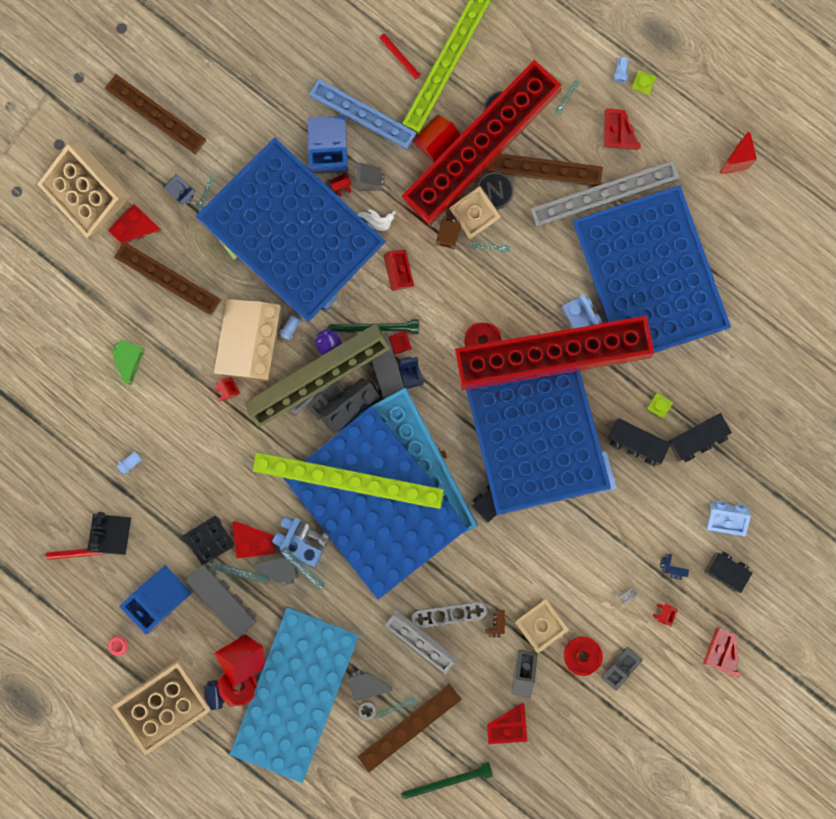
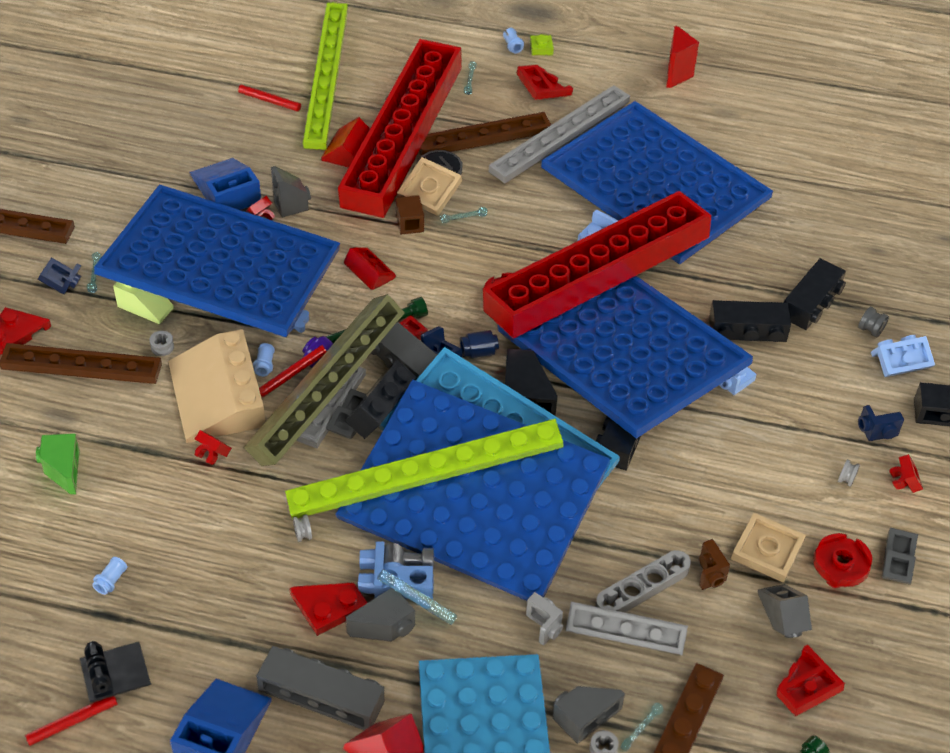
camera: 30 degrees left, 35 degrees down
black hinge [182,515,235,565] -> none
clear light blue bar [212,562,270,584] -> none
medium blue plate [309,79,416,150] -> none
white piece [358,210,396,231] -> none
lime plate [646,393,673,419] -> none
none -> light grey bush [149,331,174,356]
none -> red bar [259,345,327,397]
none -> light grey bush [293,514,312,542]
none -> dark blue brick [460,330,499,359]
none -> black slope [505,349,558,416]
none -> light grey bracket [526,592,563,646]
none -> dark grey wheel [858,306,889,338]

